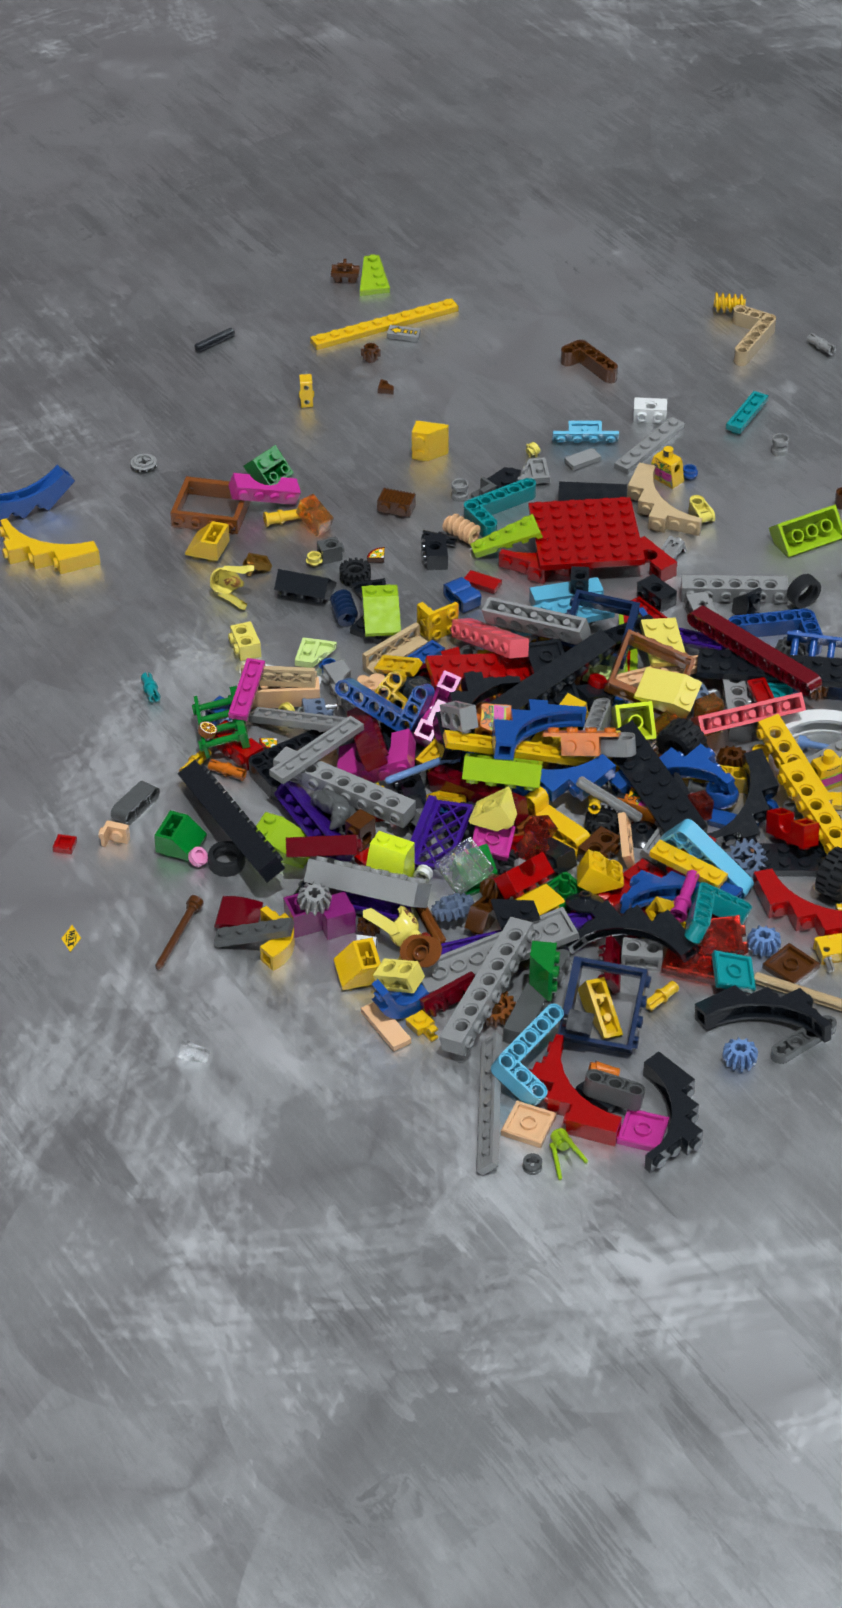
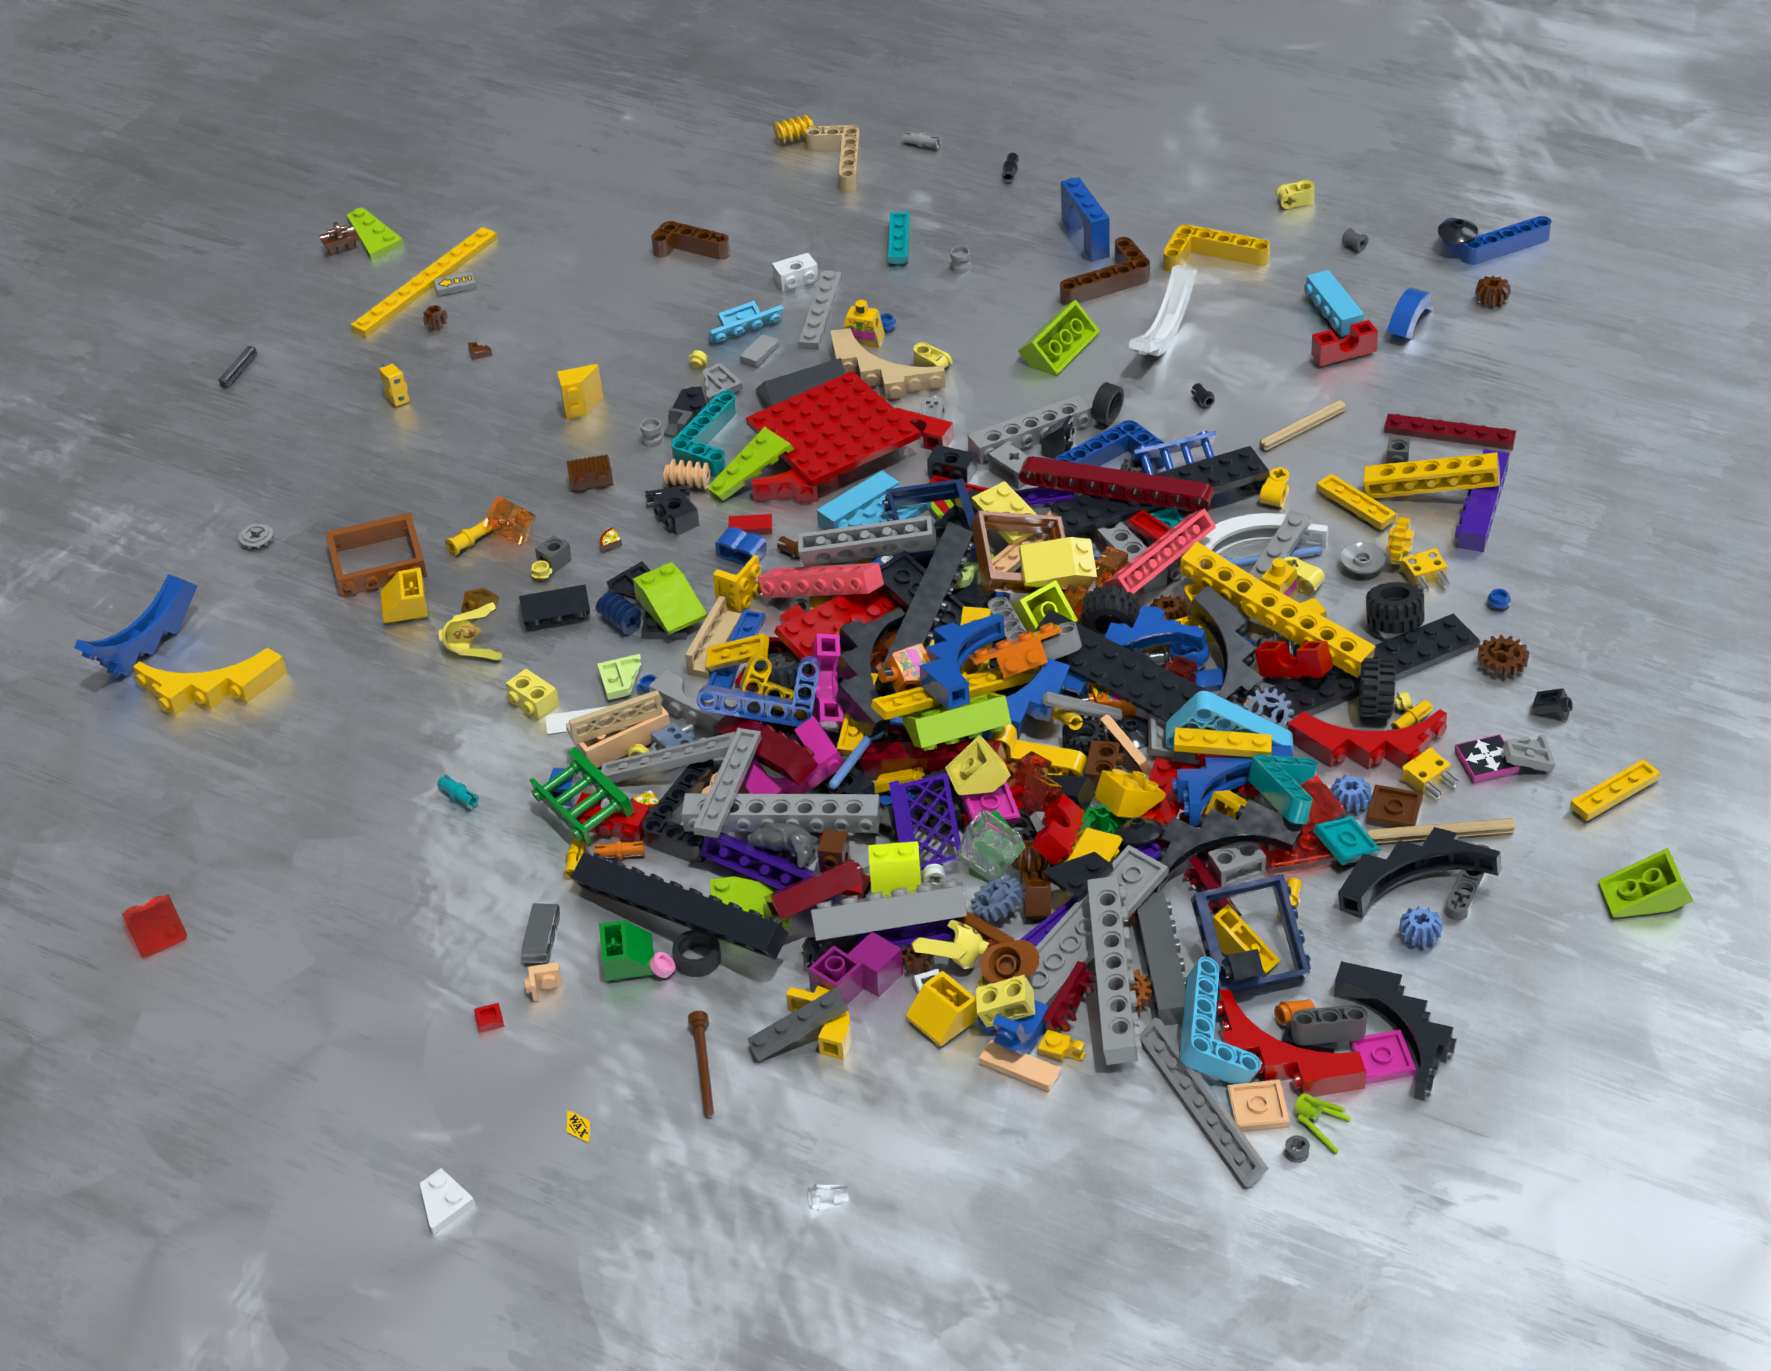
camera: 25 degrees left, 0 degrees up
dark orange tile [197,721,217,739] -> none
dark red slope [214,896,263,929] -> none
dark pink arch [228,473,301,505] -> none
dark pink tile [228,658,265,721] -> none
green slope [243,445,294,485] -> none
light grey gear [297,881,332,916] -> none
black tyre [339,558,371,588] -> none
light nougat plate [357,673,387,692] -> none
light grey brick [439,701,478,734] -> none
green slope [529,941,560,1001] -> none
black brick [570,566,589,594] -> none
red tile [588,673,607,689] -> none
dark pink pin [670,870,699,923] -> none

